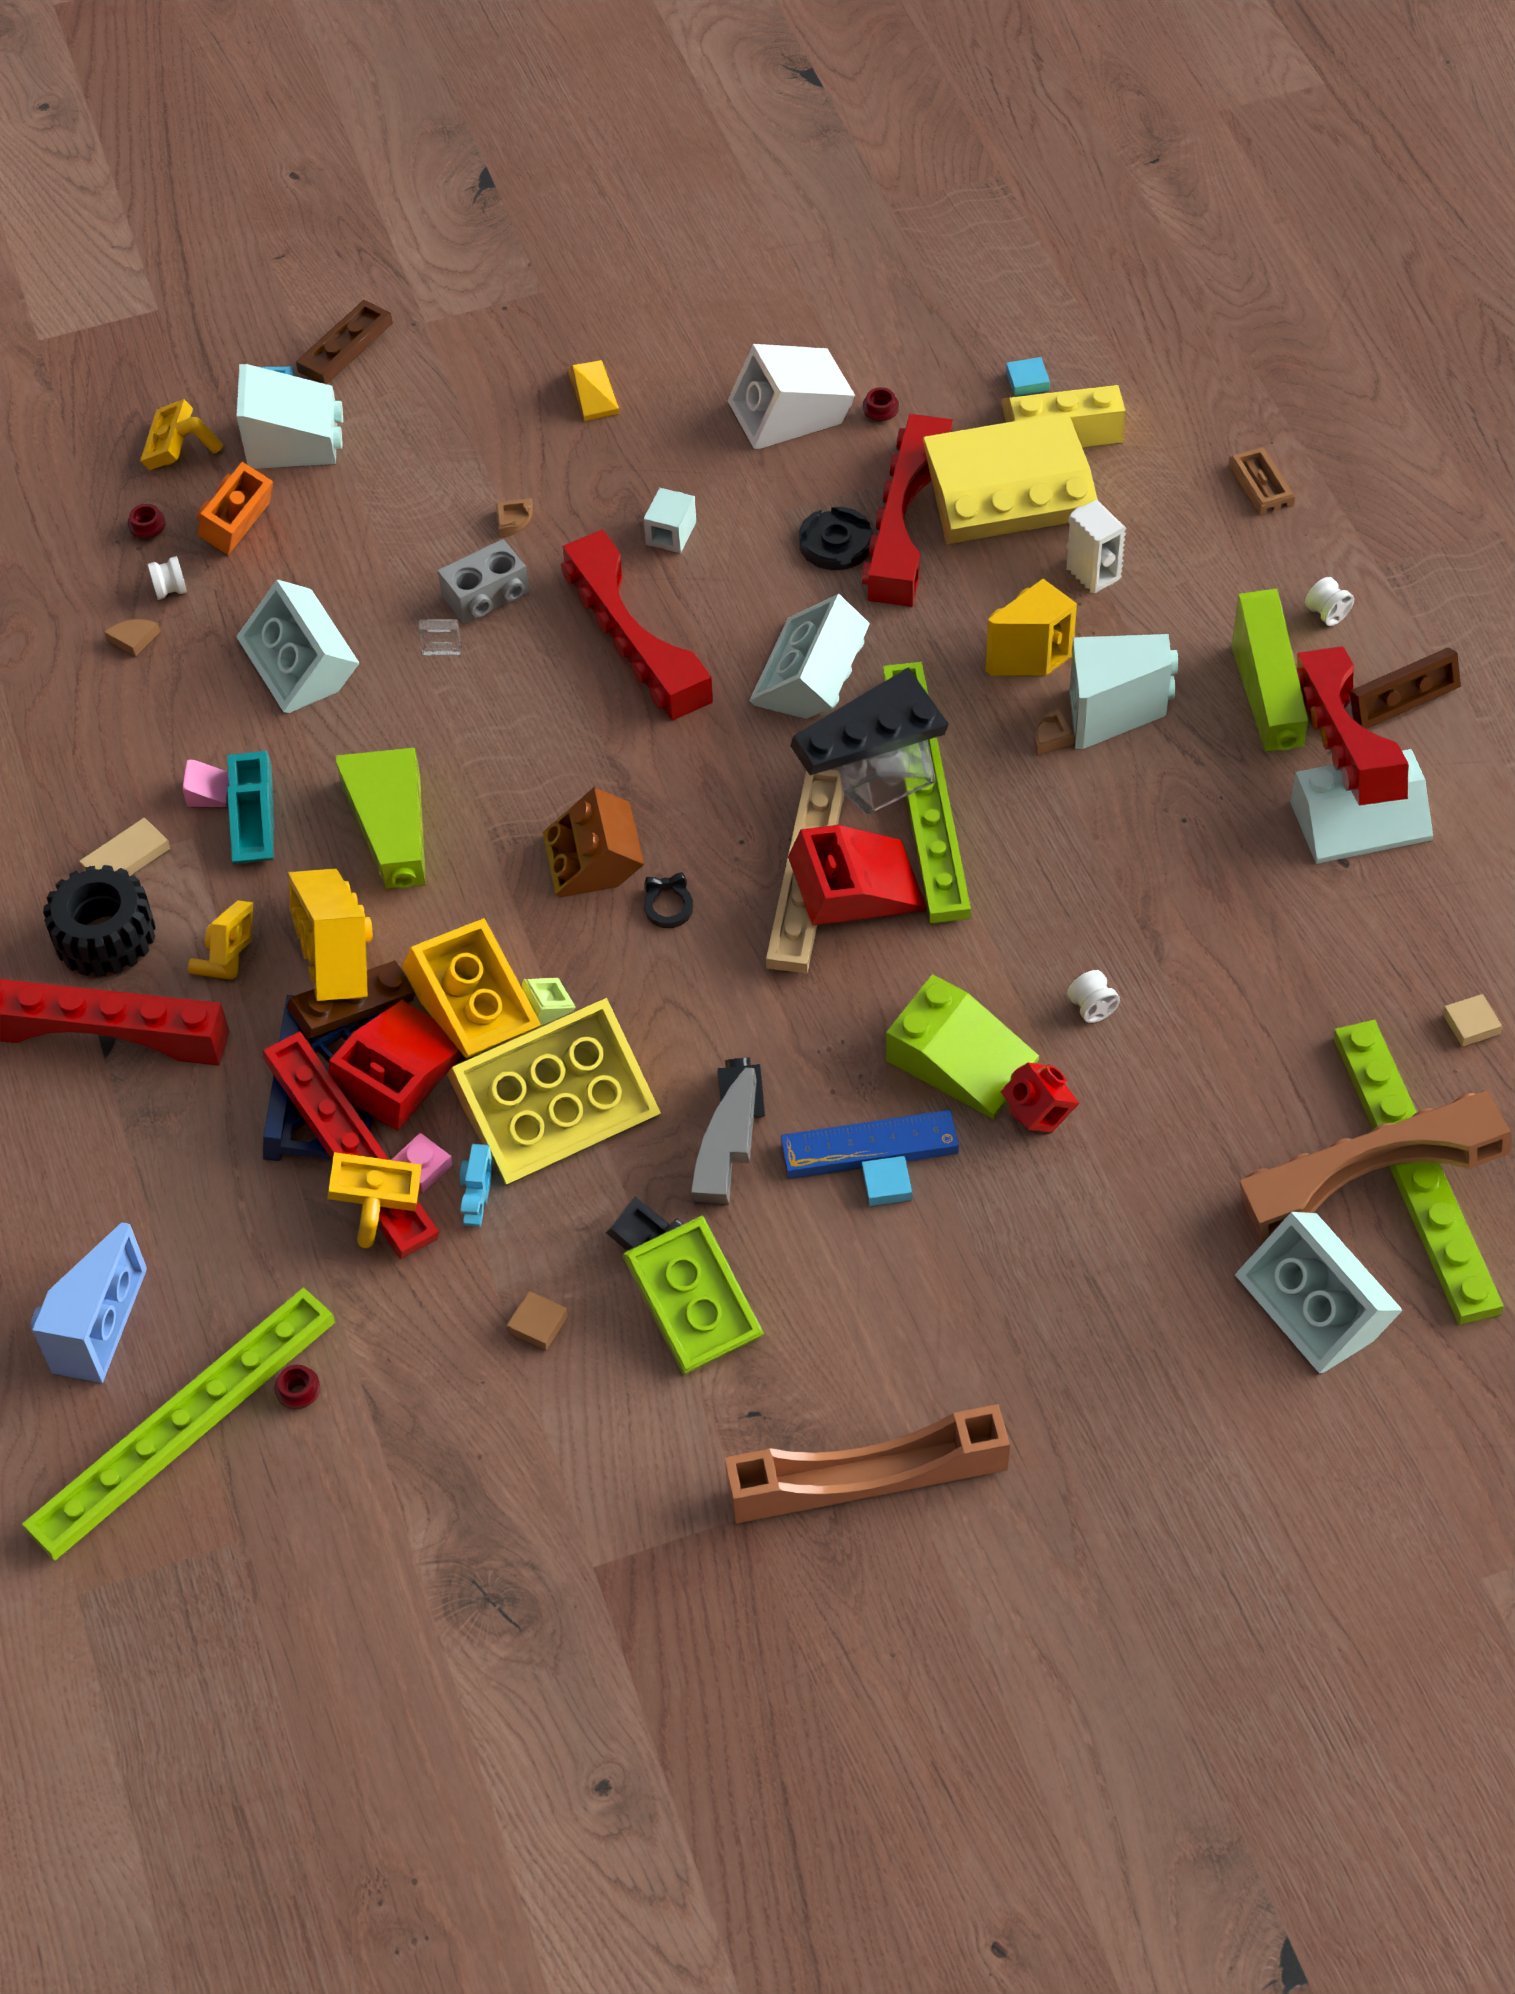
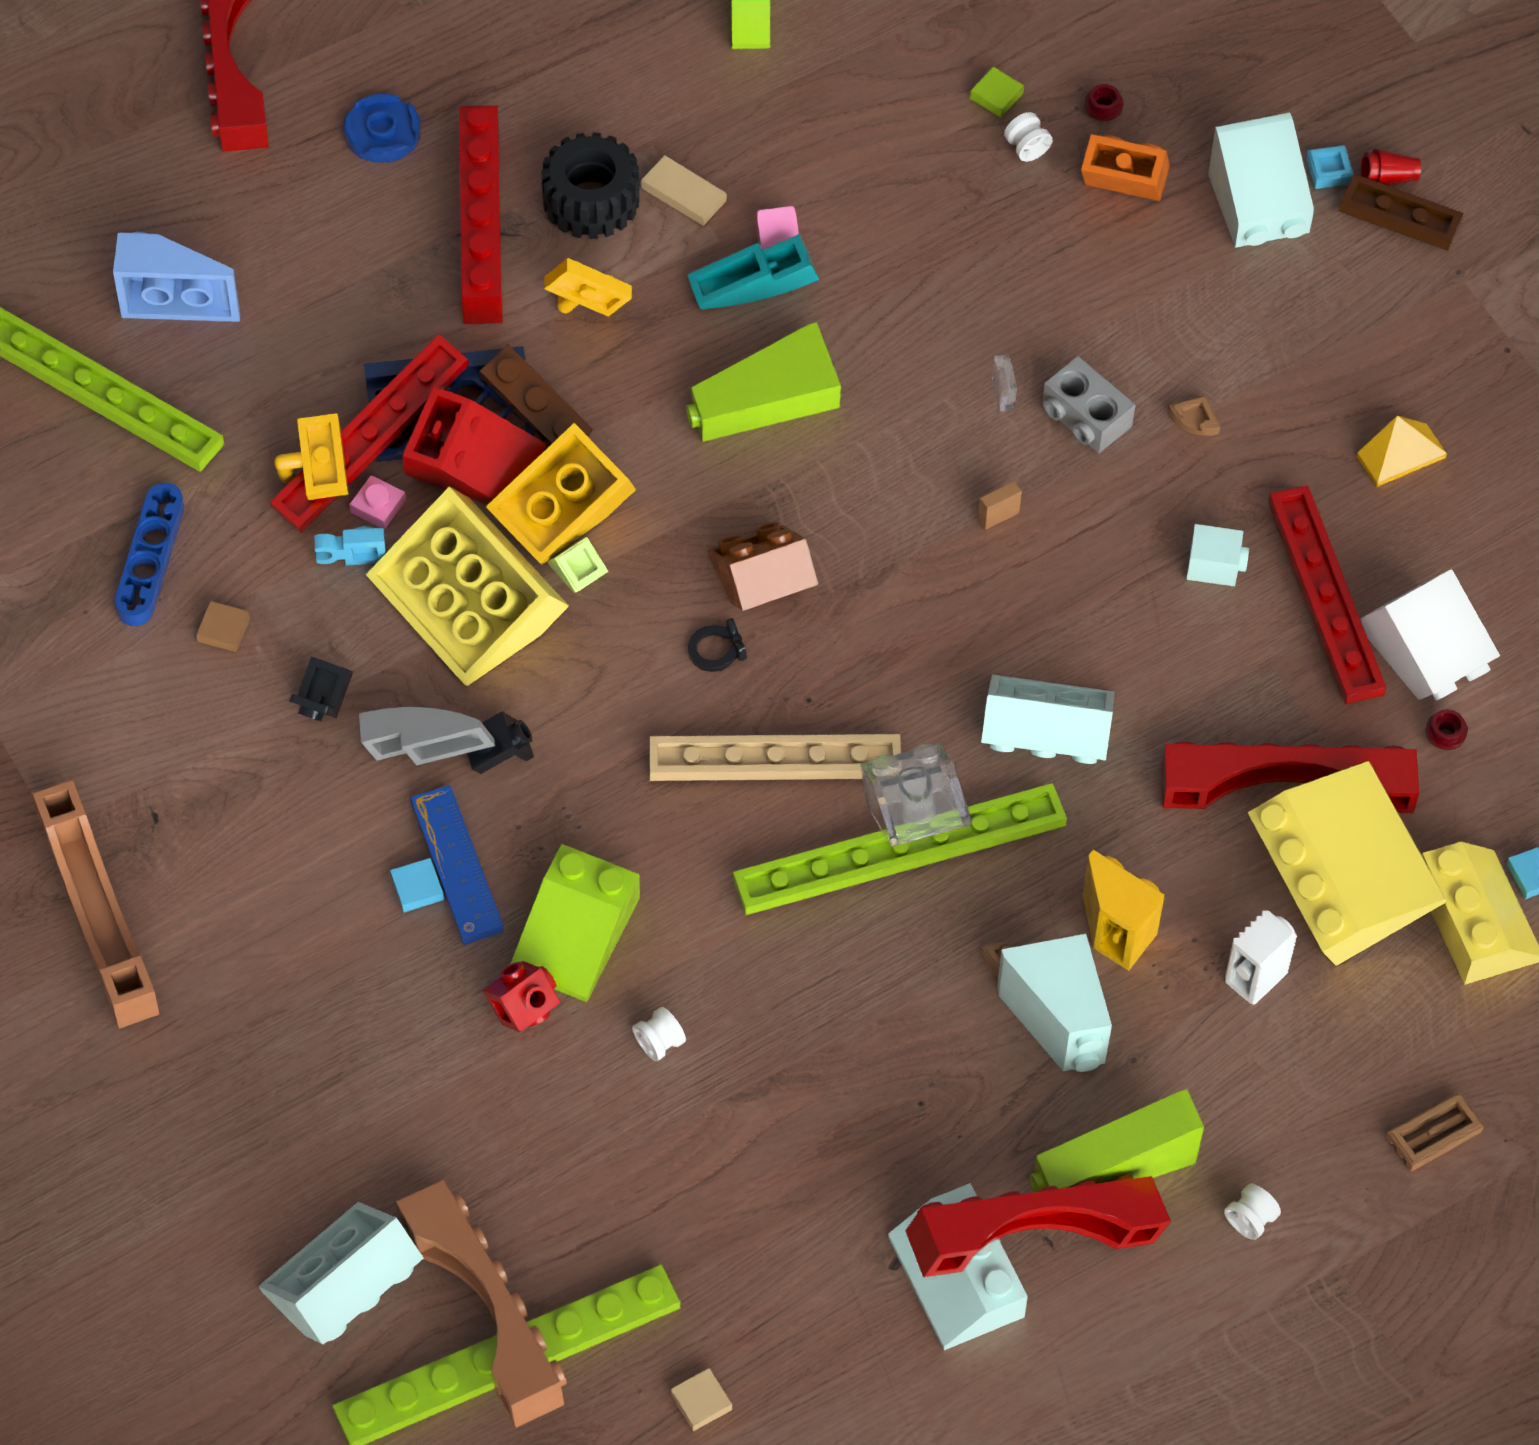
camera: 75 degrees right, 5 degrees up
medium nougat tile [104,619,161,657] -> none
yellow plate [140,399,223,471] -> none
light aqua slope [236,580,359,713] -> none
dark red plate [274,1364,320,1409] -> none
yellow wedge [288,869,373,1001] -> none
red arch [561,529,713,721] -> none
lime tile [622,1215,764,1376] -> none
red slope [788,825,927,925] -> none
black wing [790,667,949,775] -> none
black tile [799,507,873,570] -> none
reddish brown plate [1349,647,1461,729] -> none
none -> blue beam [115,483,184,626]
none -> lime tile [970,67,1024,118]
none -> medium nougat tile [978,481,1022,530]
none -> red plate [1268,485,1386,705]
none -> red cone [1360,149,1421,185]

